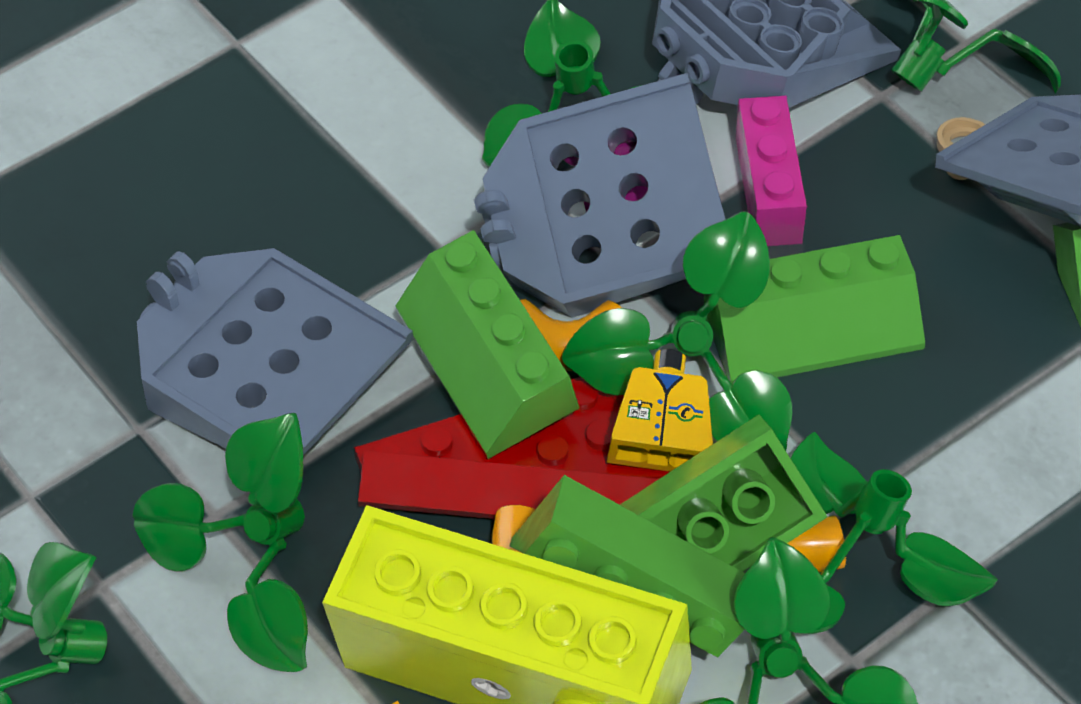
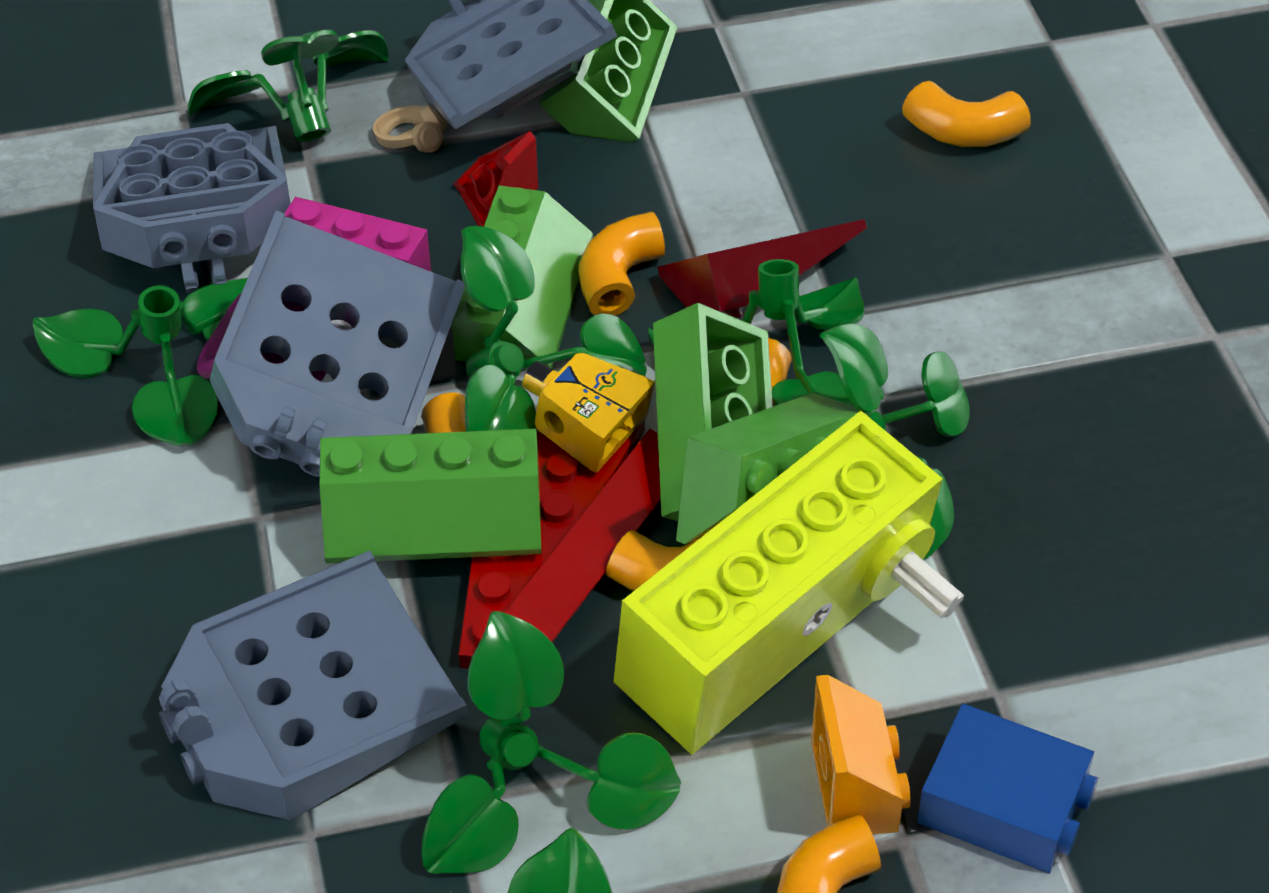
camera: 65 degrees left, 5 degrees down
none -> red slope [453,131,538,227]
none -> light orange cylinder [578,211,665,316]
none -> dark red wedge [657,219,867,318]

